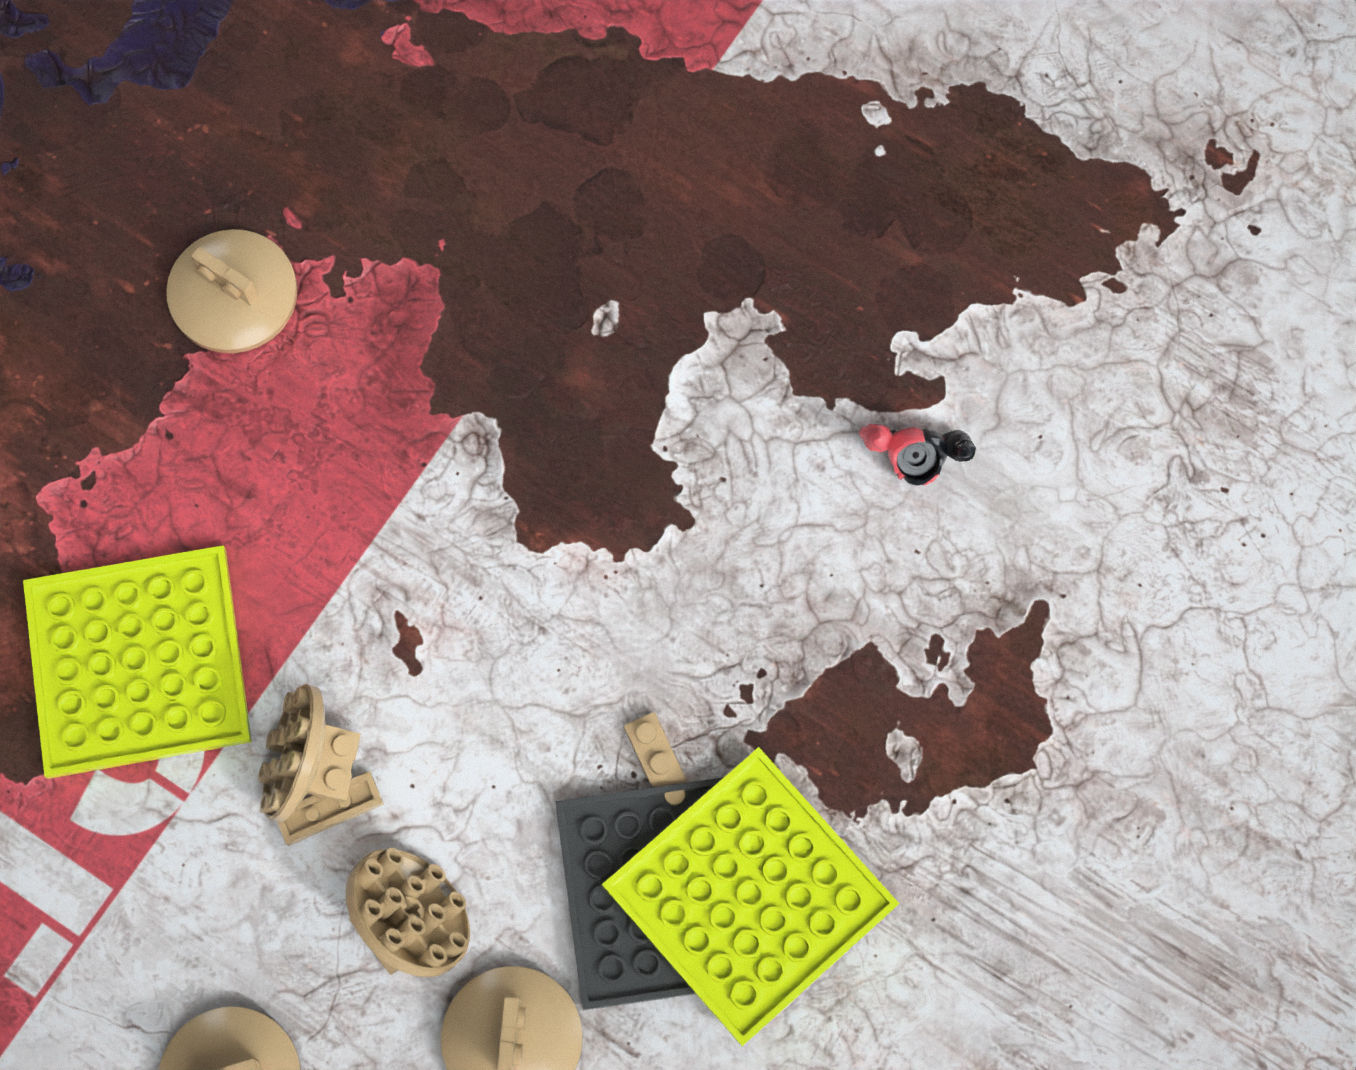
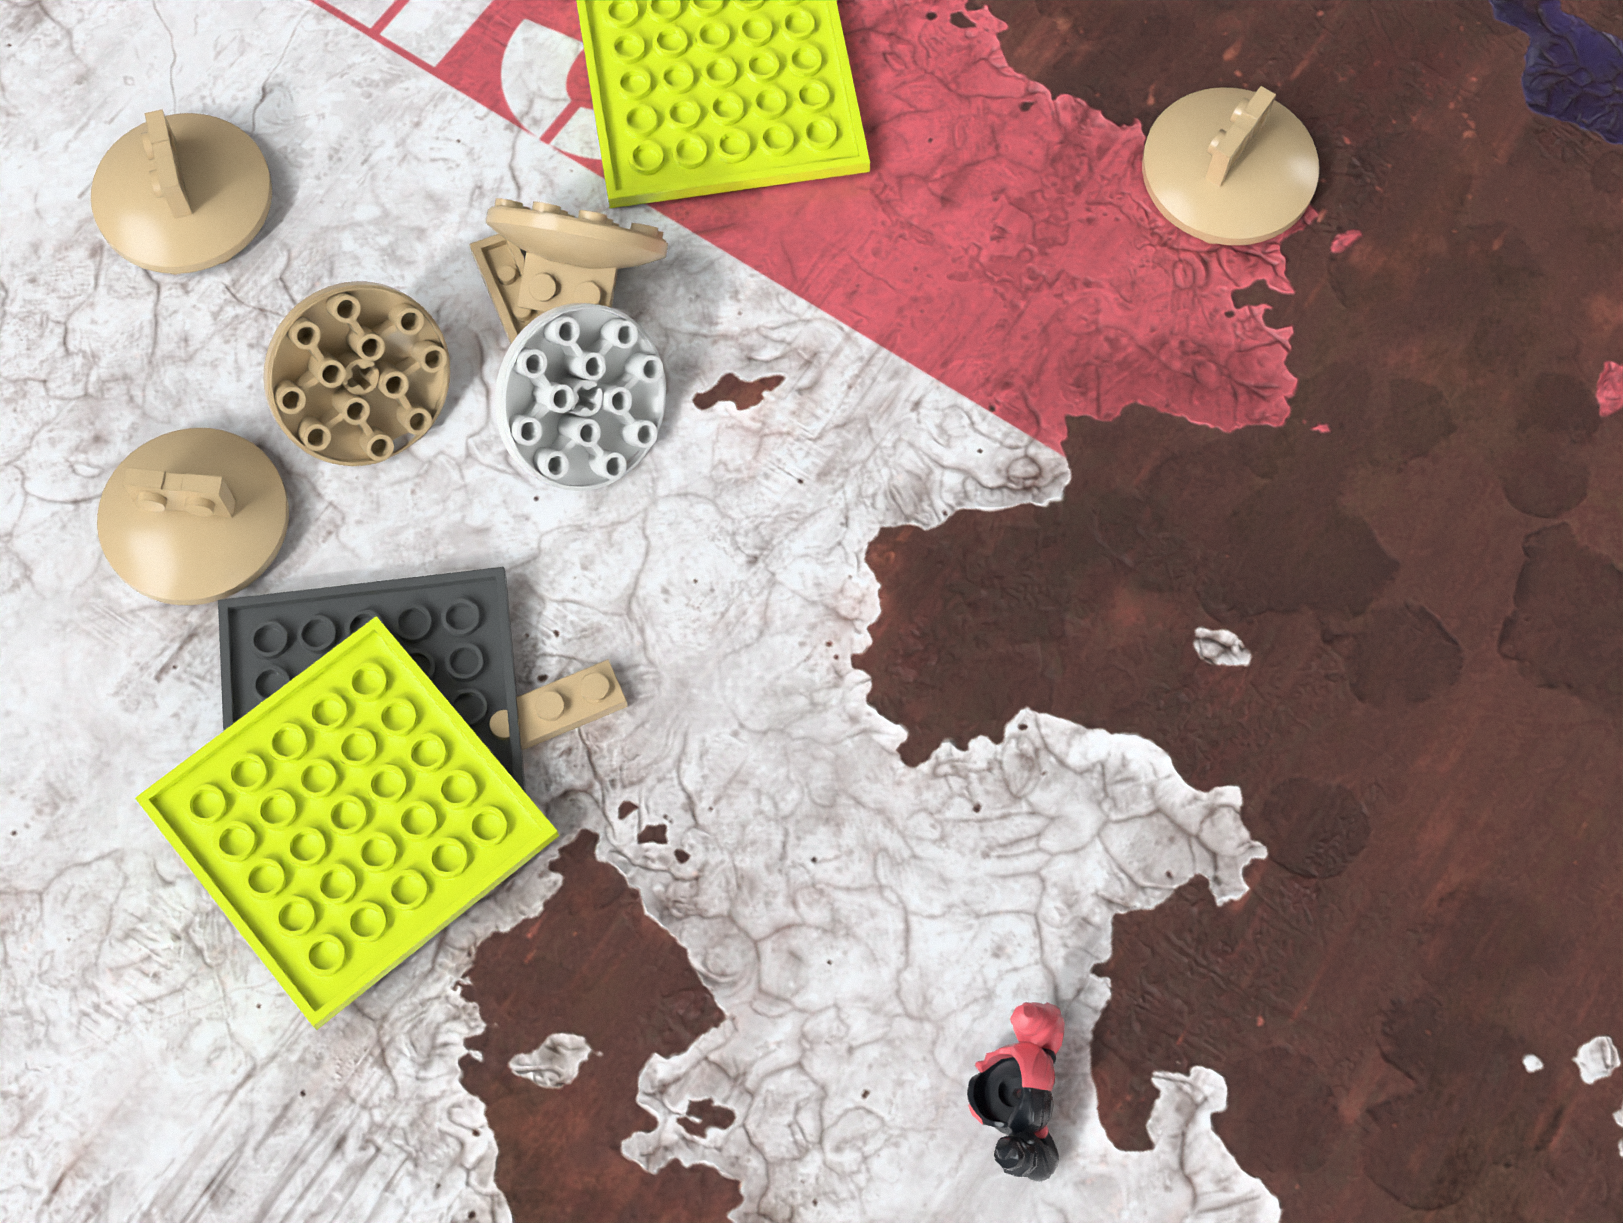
camera: 90 degrees right, 5 degrees down
none -> white bracket [495,303,666,491]

